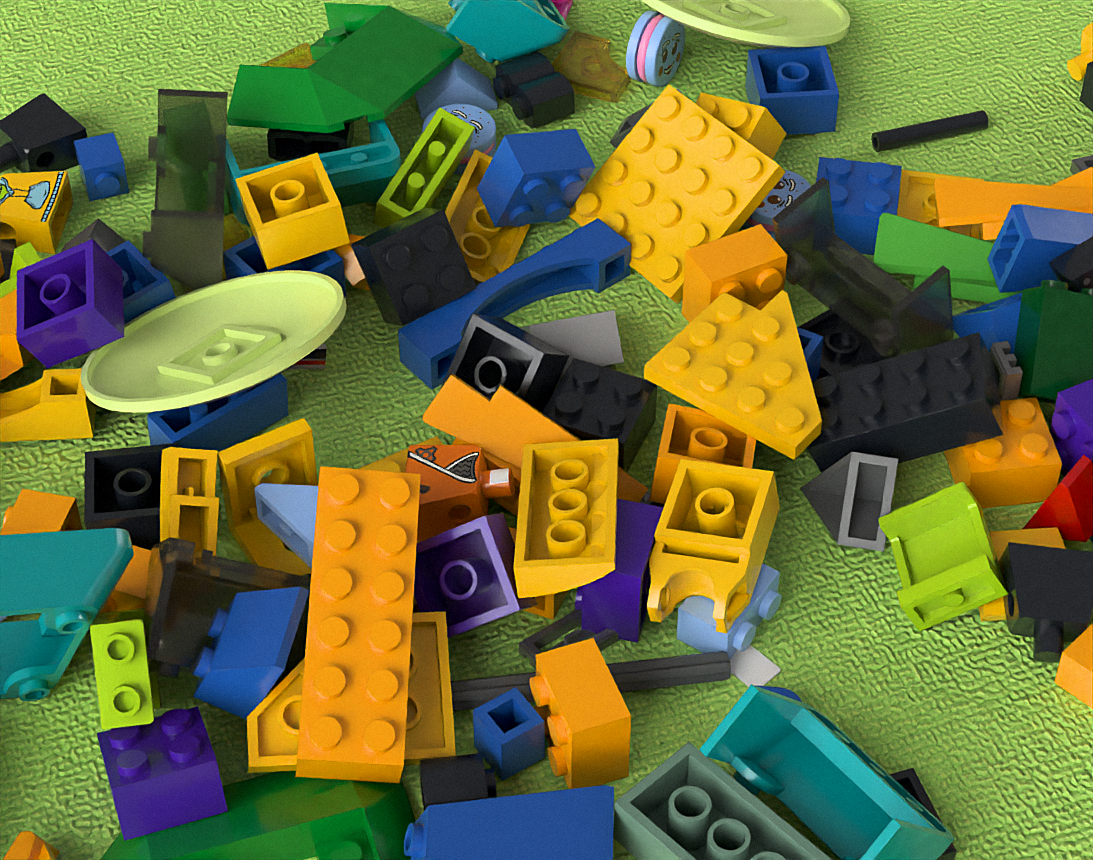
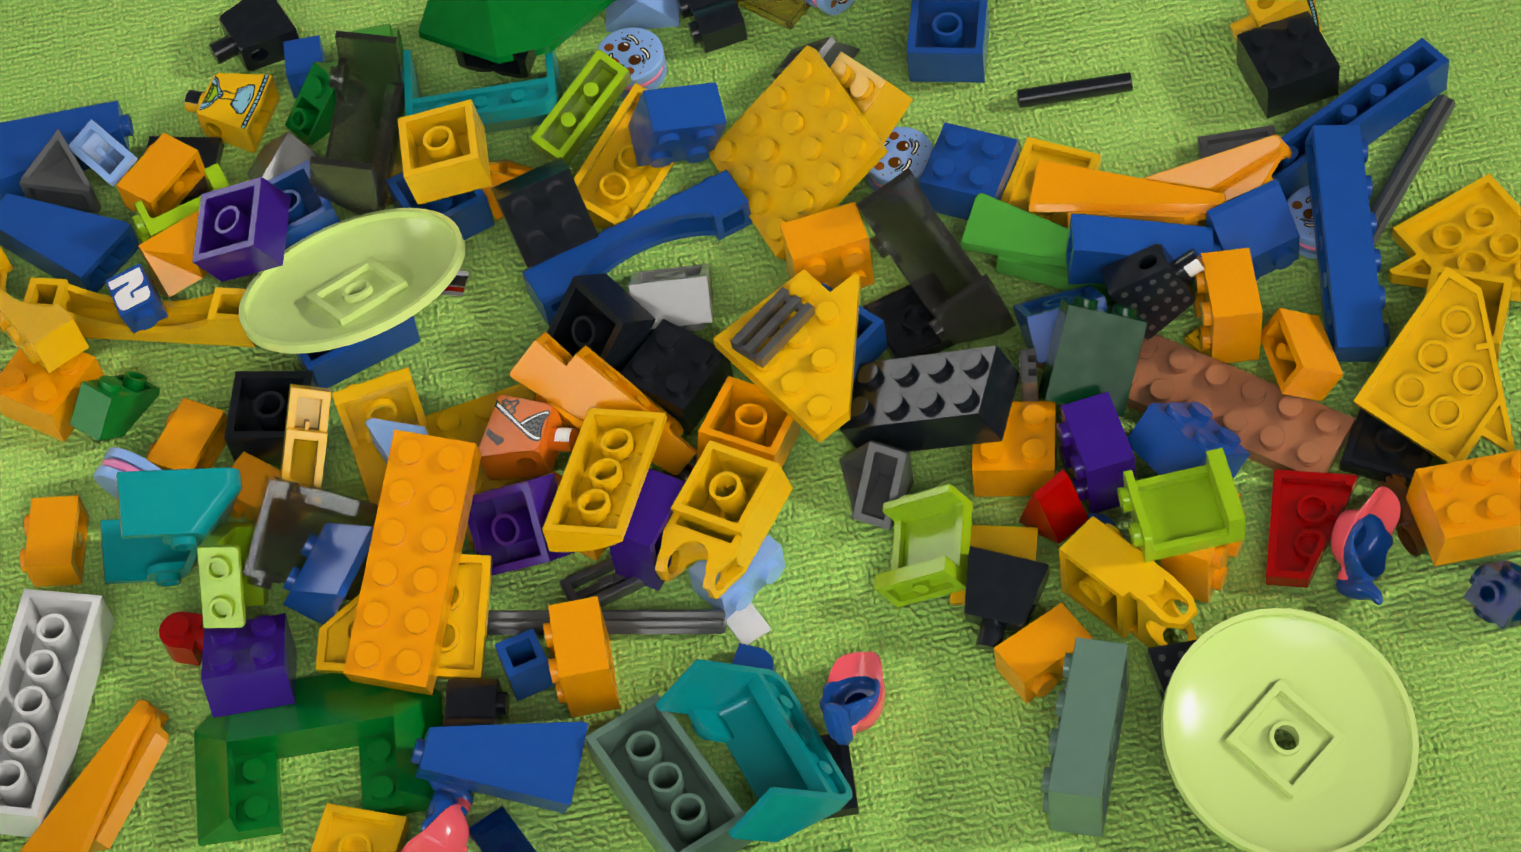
camera: 20 degrees right, 10 degrees up
none -> red plate [159,612,204,666]
none -> green slope [285,62,364,145]
none -> flat silver tile [730,287,815,368]
none -> blue hair [819,651,886,745]

